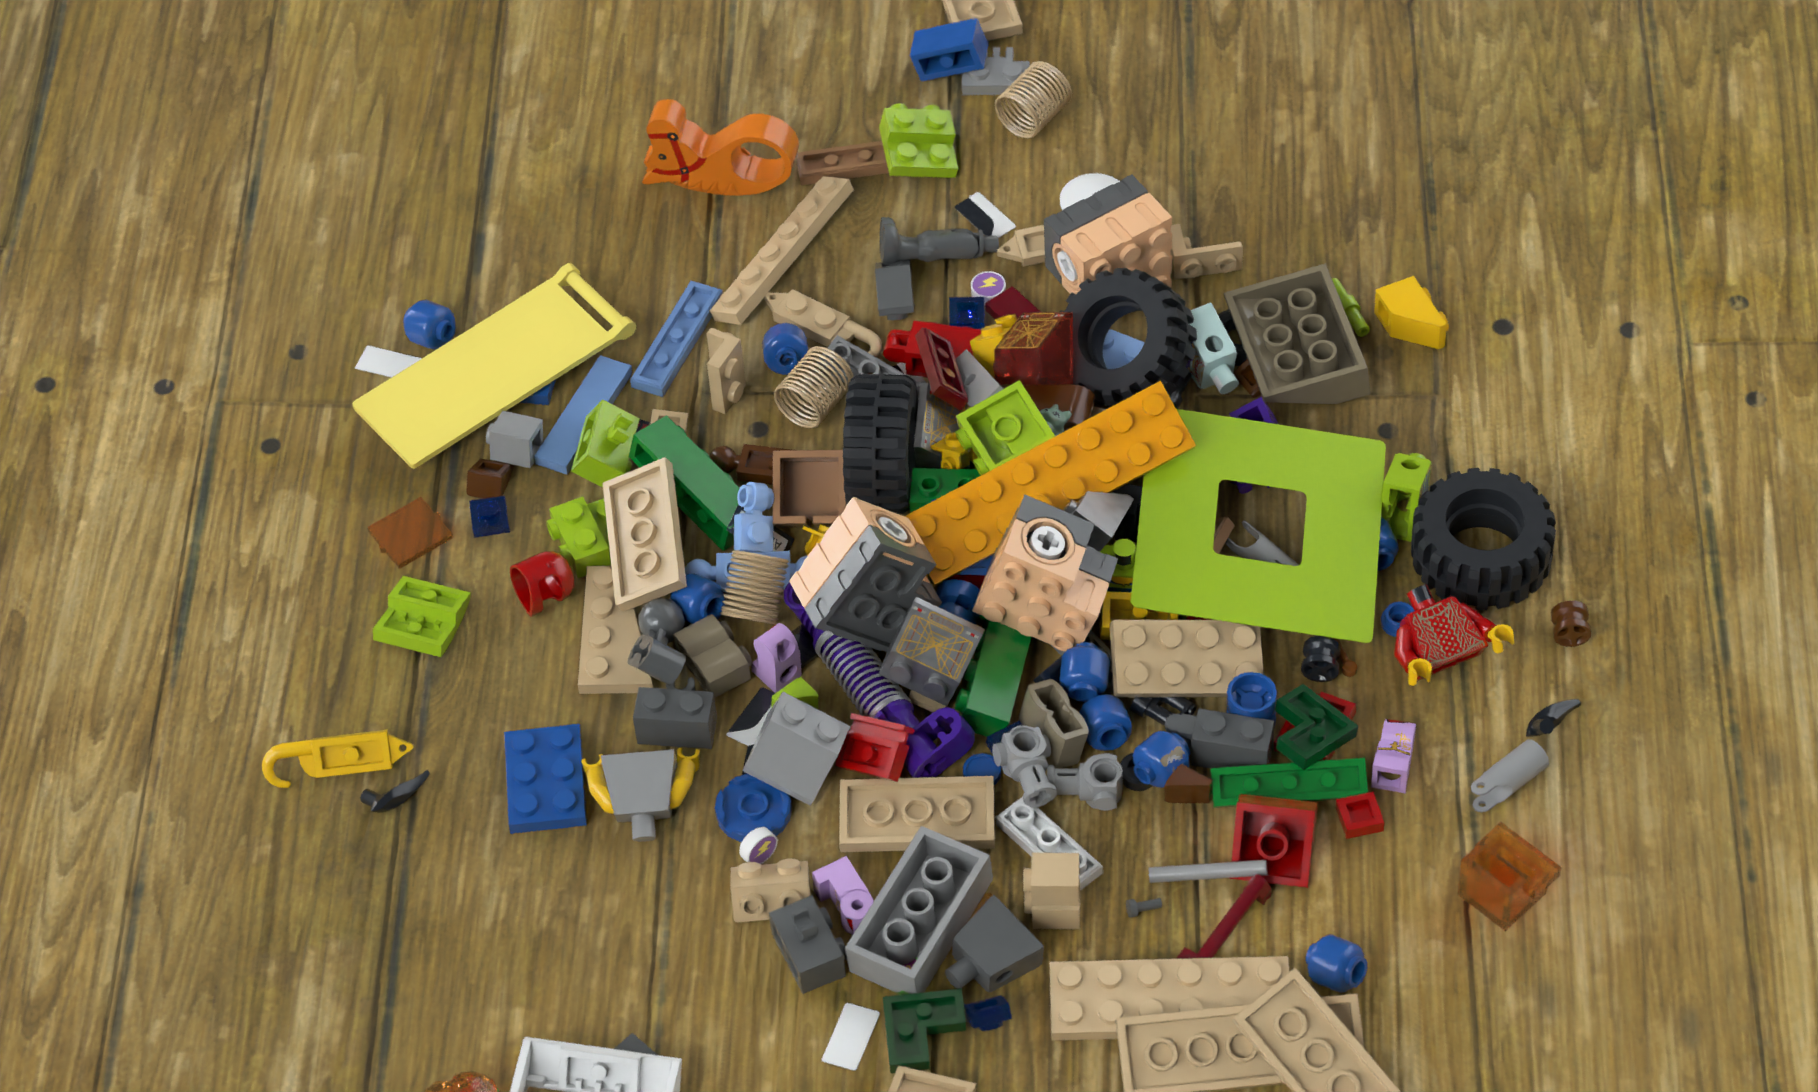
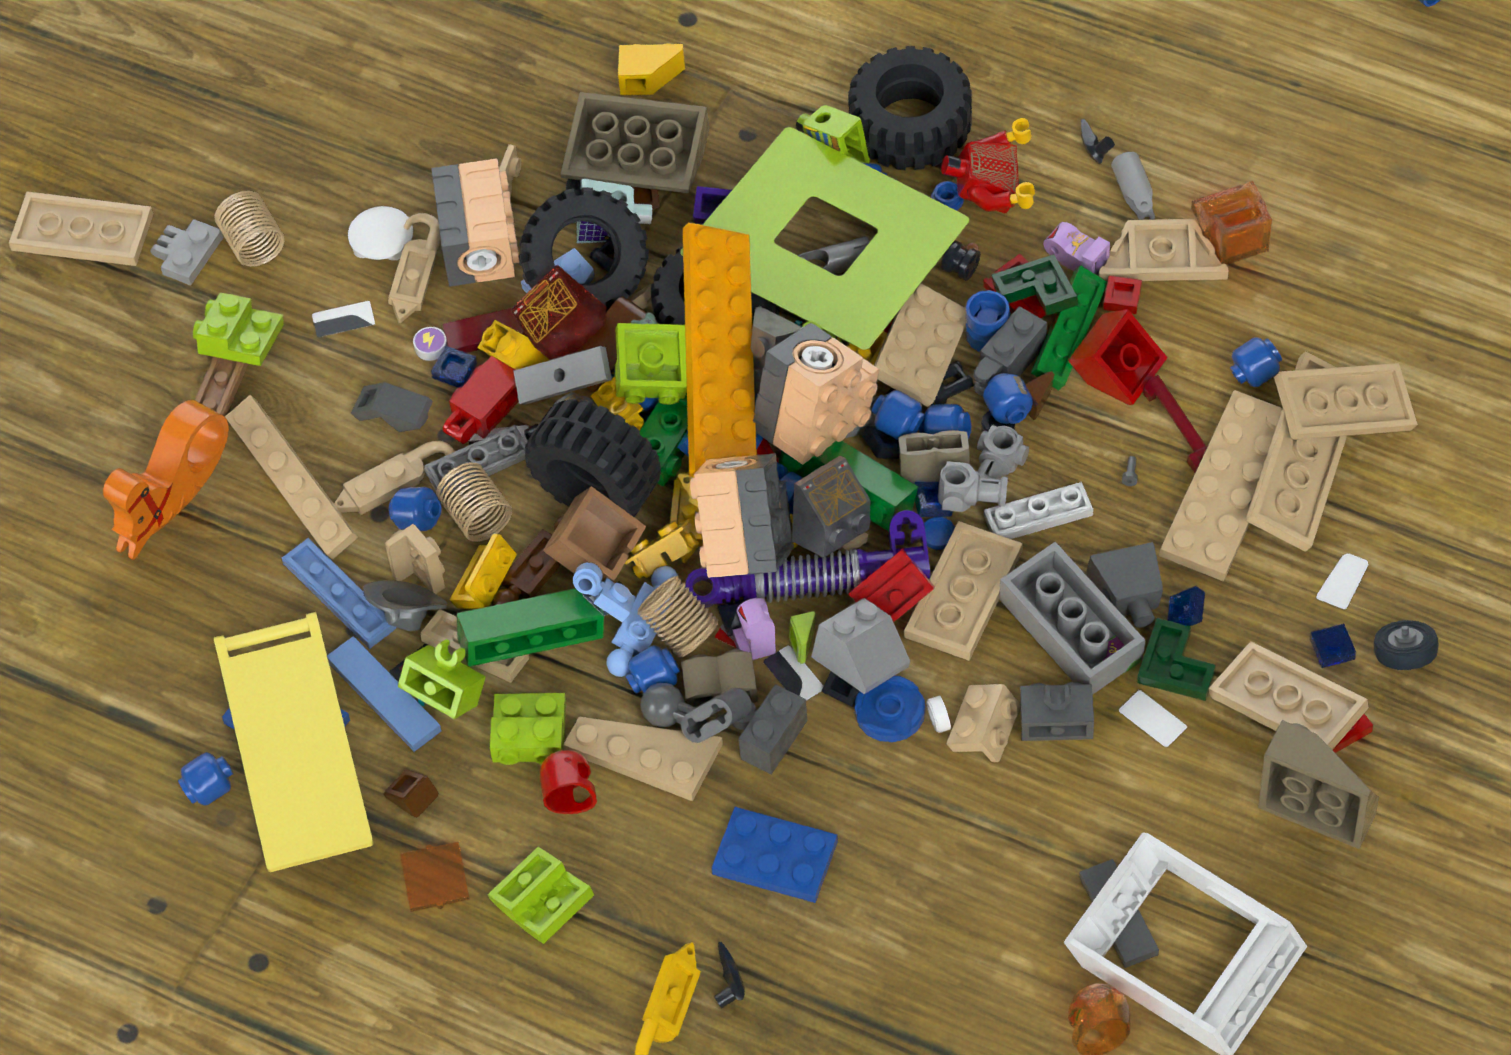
camera: 65 degrees left, 5 degrees up
white sticker [355,345,422,377] -> none
clear blue plate [469,496,510,538] -> none
light grey brick [486,411,544,468] -> none
light grey torso [581,747,700,842] -> none
tan plate [602,457,687,612] -> none
lavender leg [812,856,874,935] -> none
dark grey piece [880,217,999,263] -> none
blue brick [910,18,988,82] -> none
dark red tile [915,327,969,410] -> none
tan piece [1023,853,1080,929] -> none
light grey bar [1149,860,1267,883] -> none
reddish brown wheel [1551,600,1591,647] -> none
none -> dark grey hat [363,580,448,631]
none -> yellow bracket [450,534,517,609]
none -> tan wing [1099,219,1228,282]

